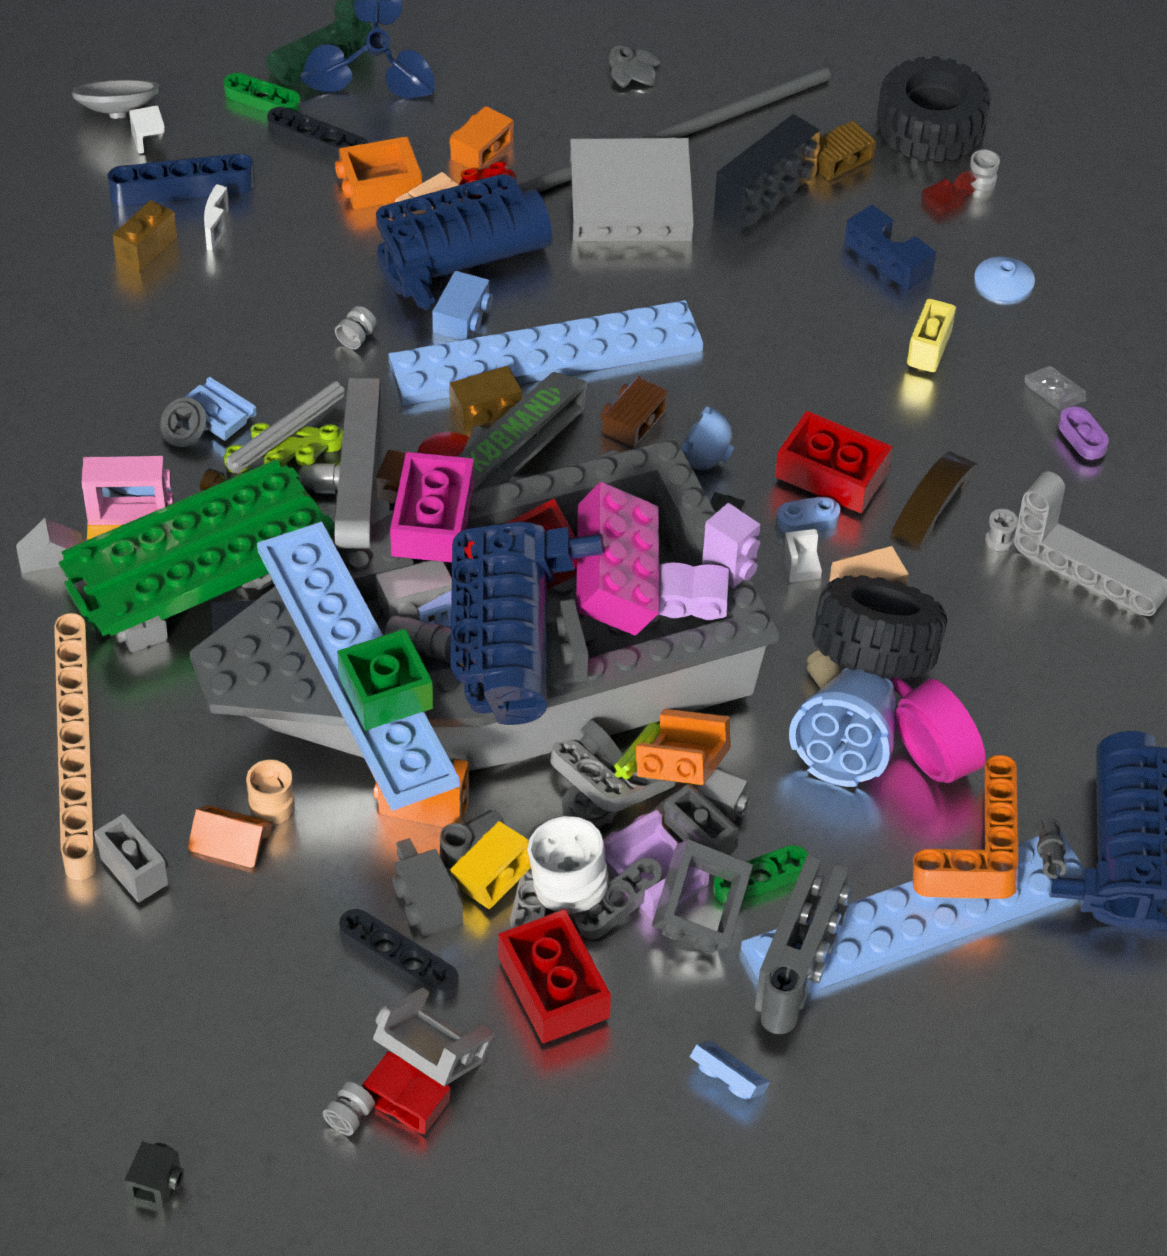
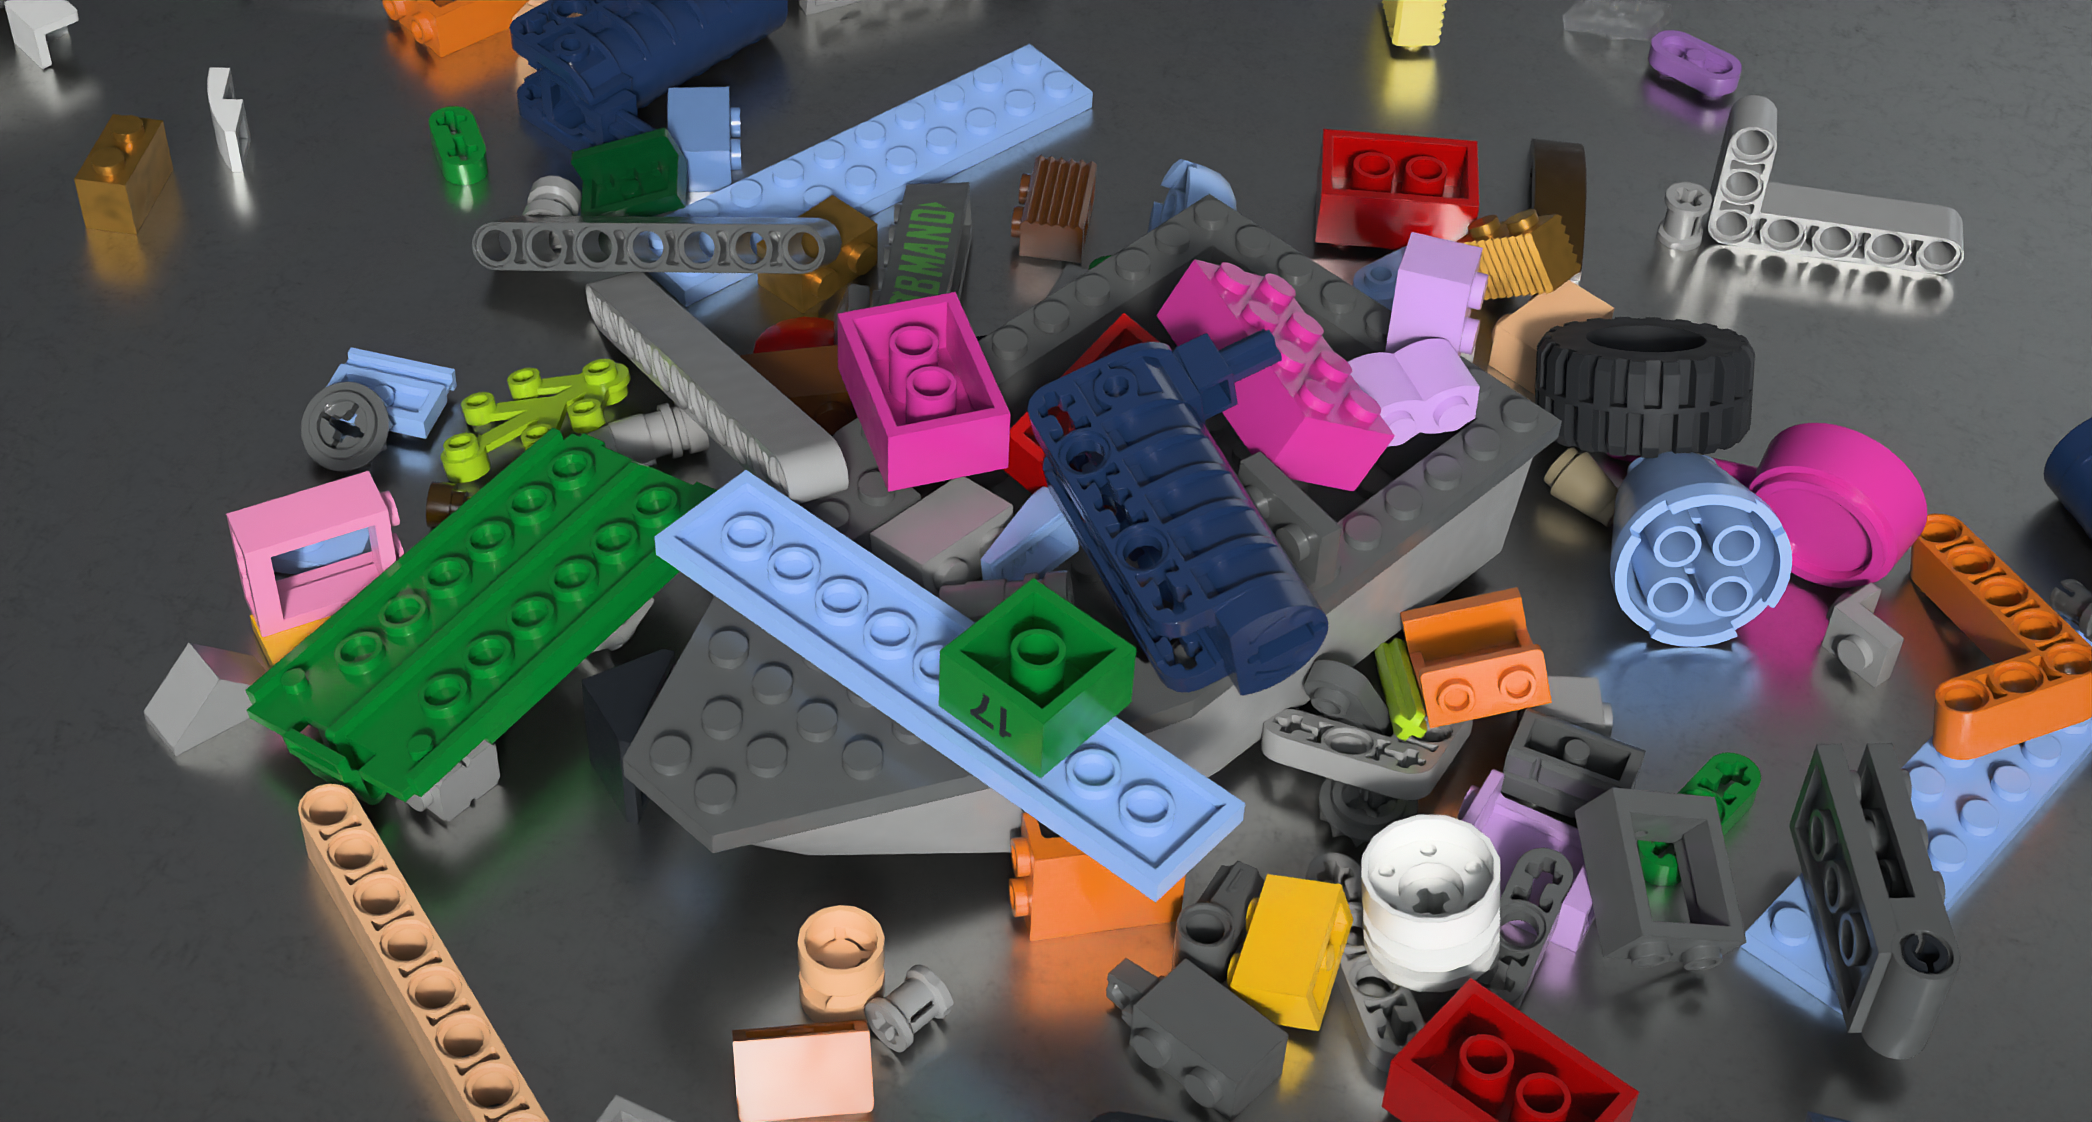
camera: 25 degrees left, 5 degrees down
dark blue beam [107,154,255,206] -> none
light grey axle [226,381,345,473] -> none
none -> green beam [429,106,488,186]
none -> dark grey beam [472,216,842,274]
none -> dark green bracket [571,128,687,217]
none -> light grey bush [865,965,953,1052]
none -> pearl gold brick [1456,209,1581,301]
none -> light grey bracket [1821,582,1904,688]

